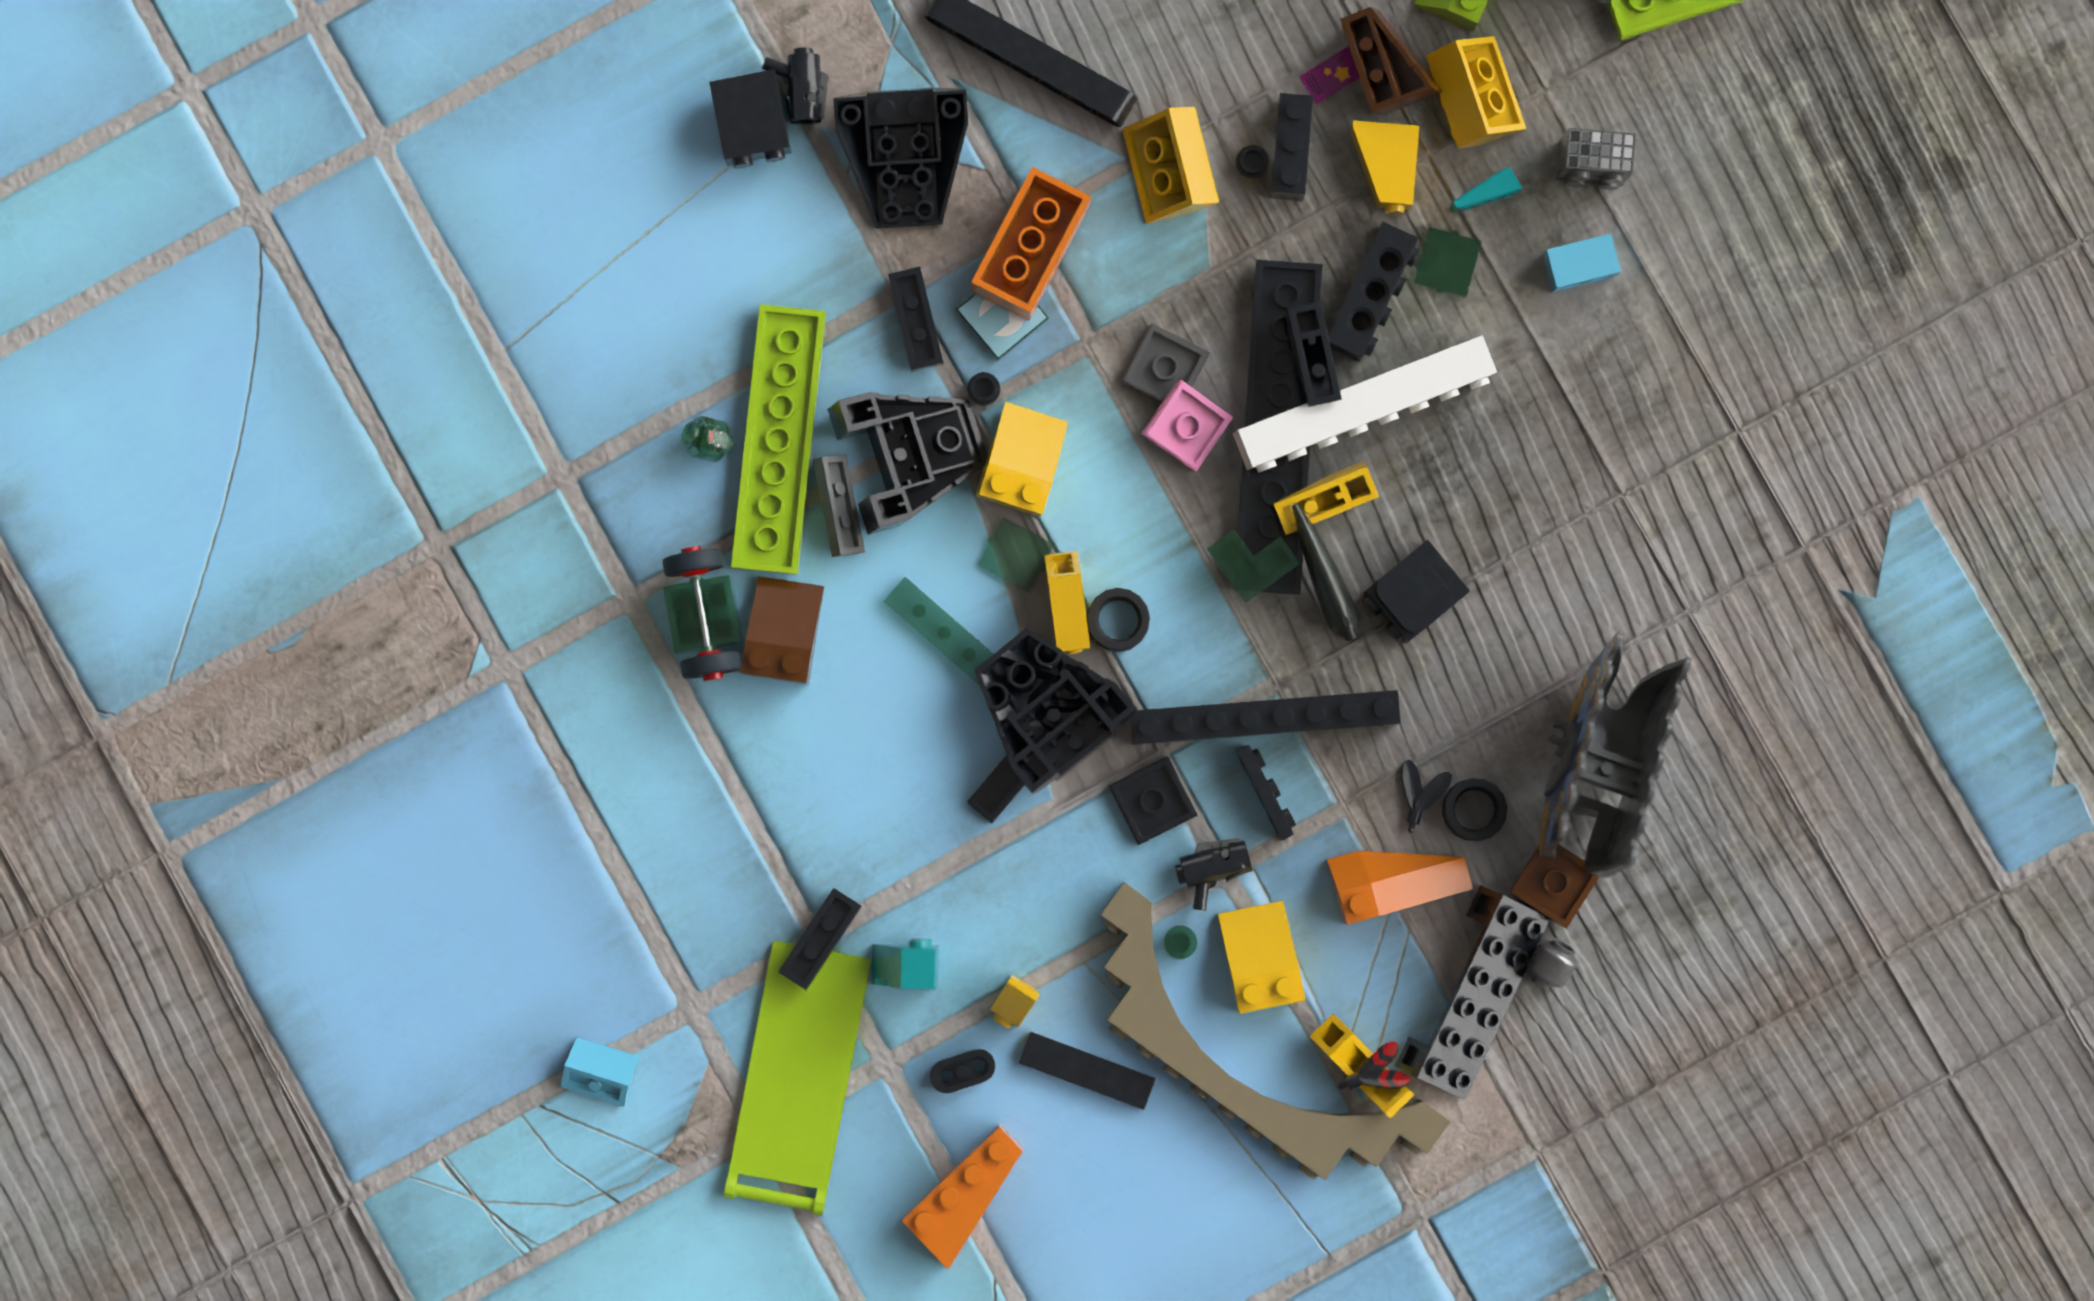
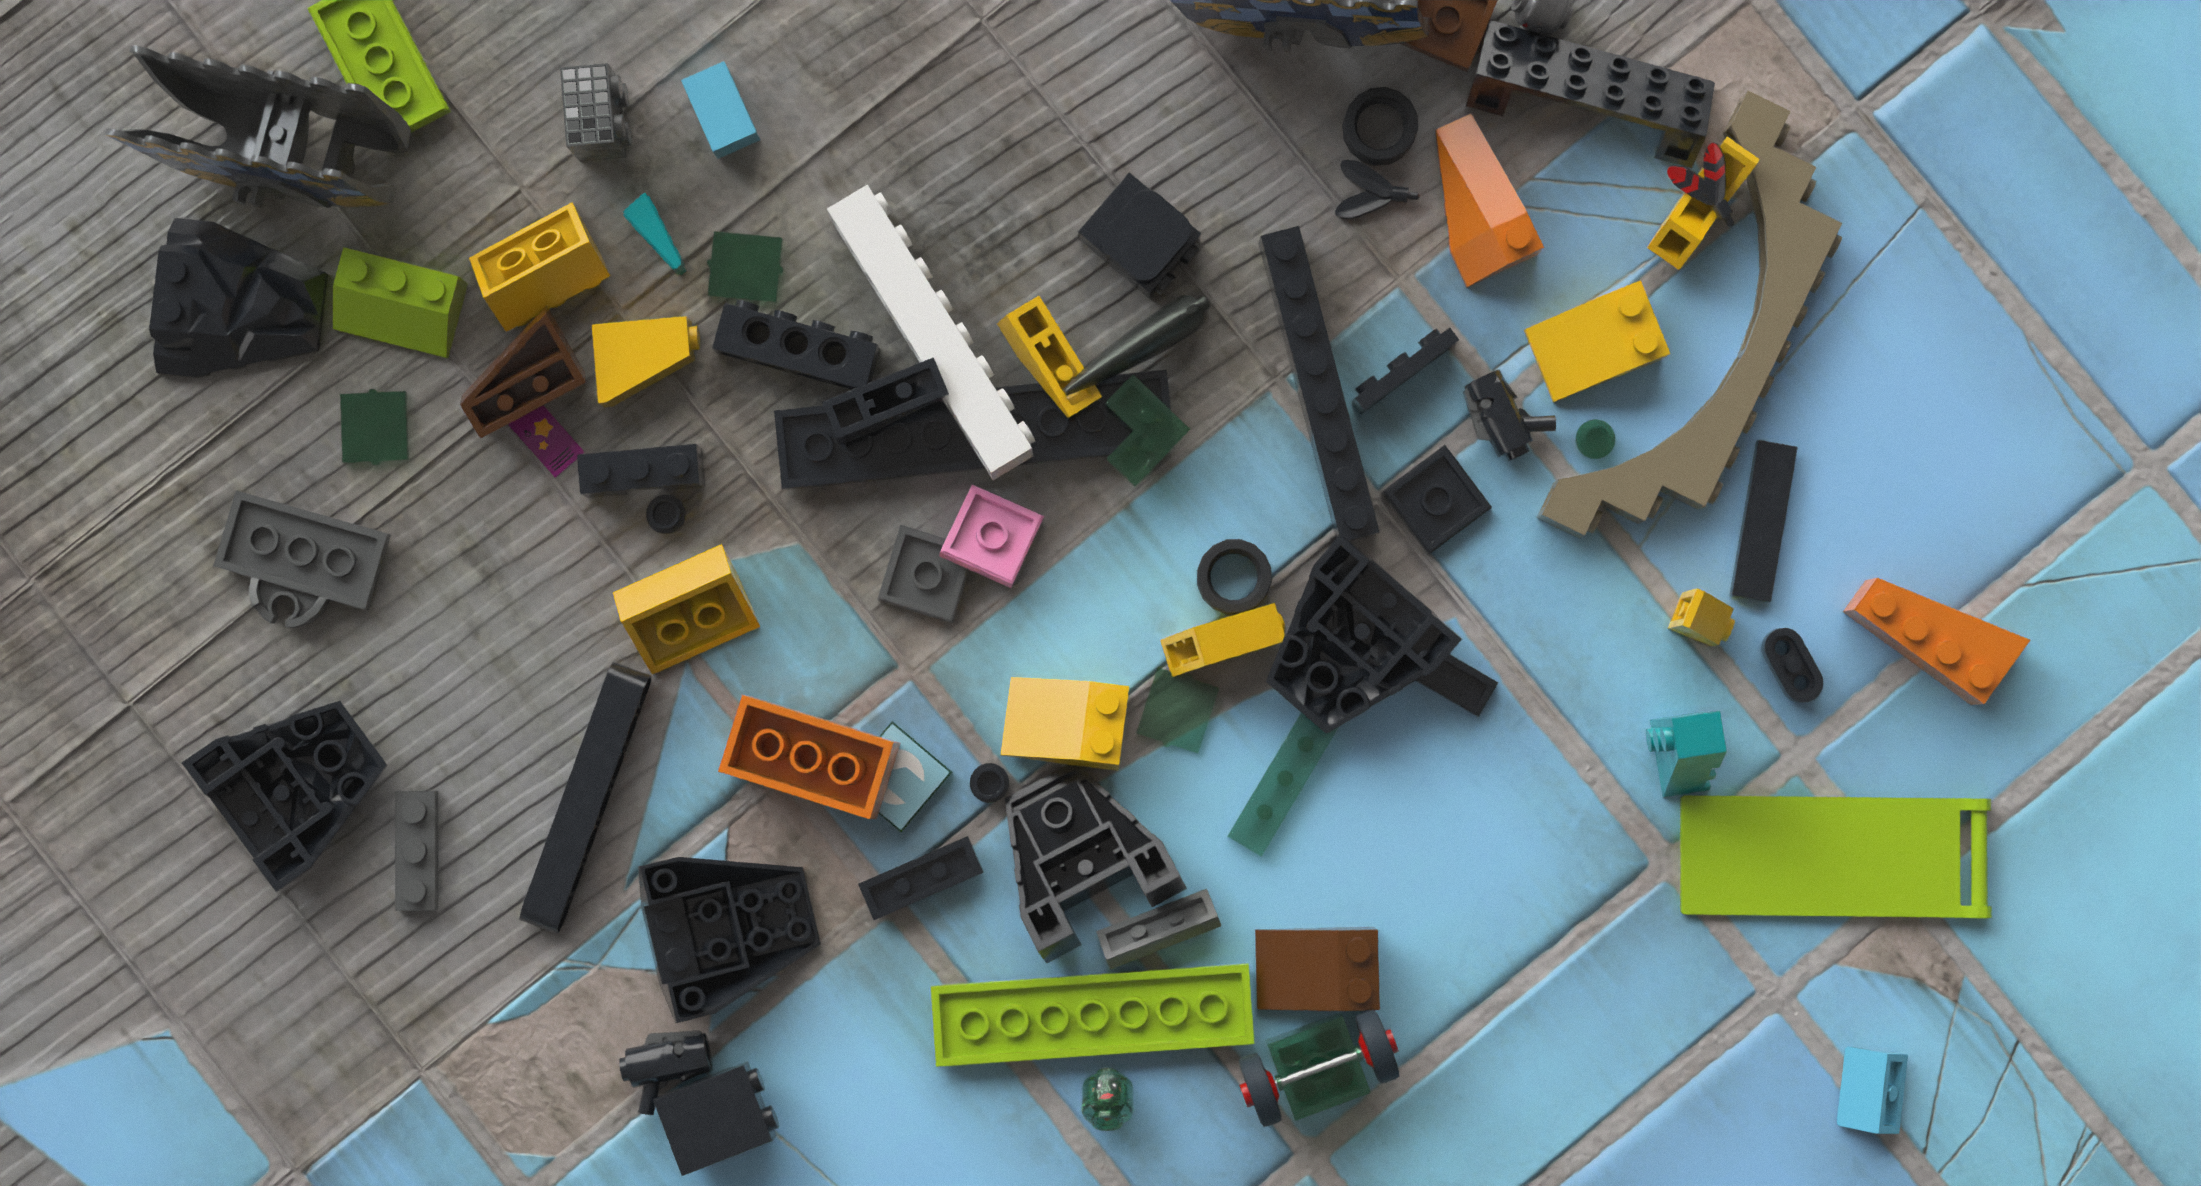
camera: 100 degrees left, 0 degrees up
black plate [778,888,862,991] -> none

